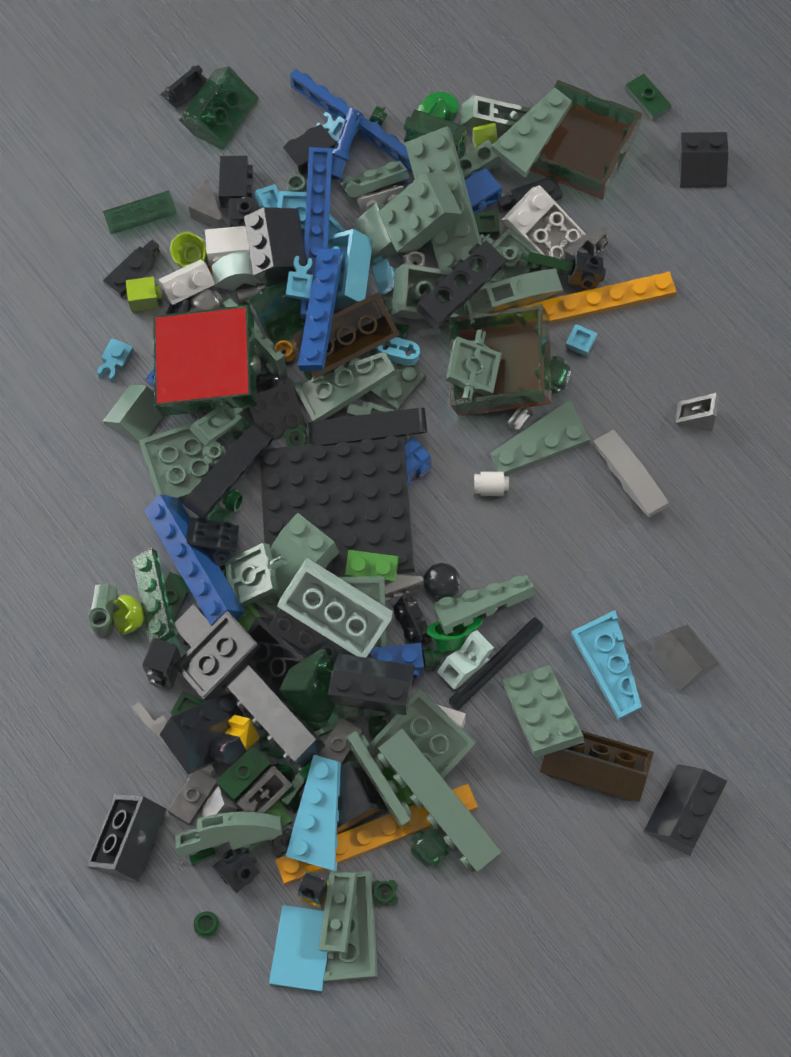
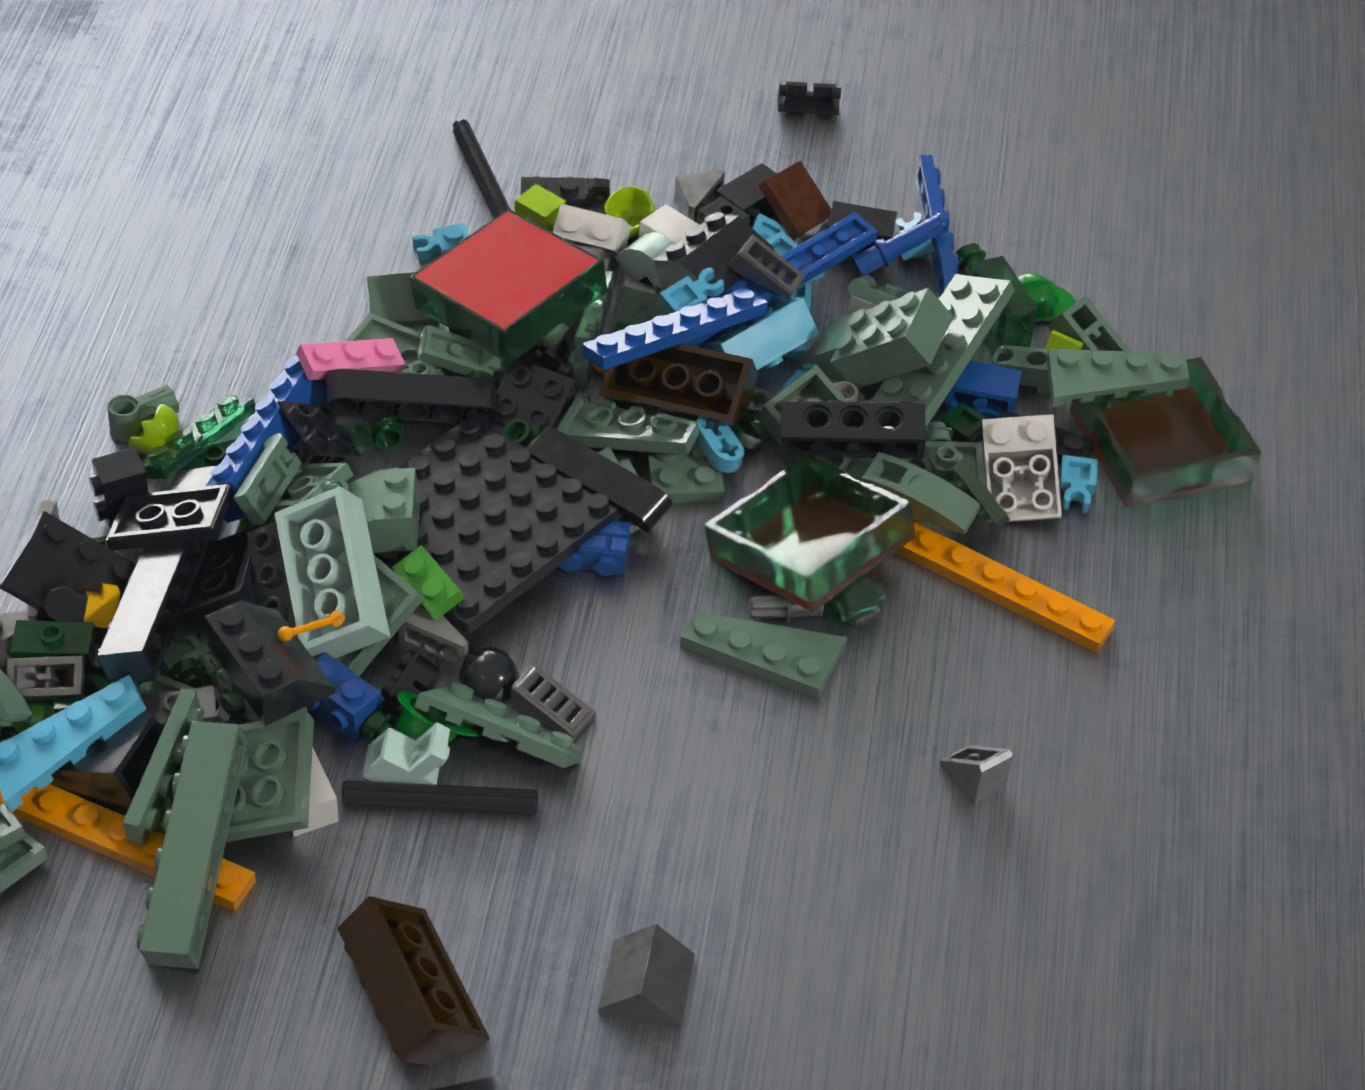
camera: 40 degrees right, 20 degrees down
clear green plate [103,190,177,234] -> none
clear green slope [179,67,259,149] -> none
clear green slope [279,649,336,722] -> none
dark green plate [373,880,398,907] -> none
clear green head [410,828,449,868] -> none
sand green plate [445,330,501,404] -> none
white brick [474,472,509,496] -> none
sand green plate [502,665,584,758] -> none
flat silver slope [565,226,609,261] -> none
medium azure plate [565,324,597,356] -> none
black brick [568,251,606,290] -> none
medium azure wing [570,610,642,721] -> none
light grey slope [593,430,670,517] -> none
dark green plate [625,73,671,121] -> none
black slope [678,132,728,187] -> none
none -> sand green plate [233,433,301,526]
none -> light orange hinge [278,610,345,642]
none -> bright pink plate [296,338,406,380]
none -> black axle [452,119,512,220]
none -> flat silver slope [511,665,596,740]
none -> flat silver slope [728,234,805,299]
none -> copper tile [758,160,831,241]
none -> medium azure plate [1059,455,1098,513]

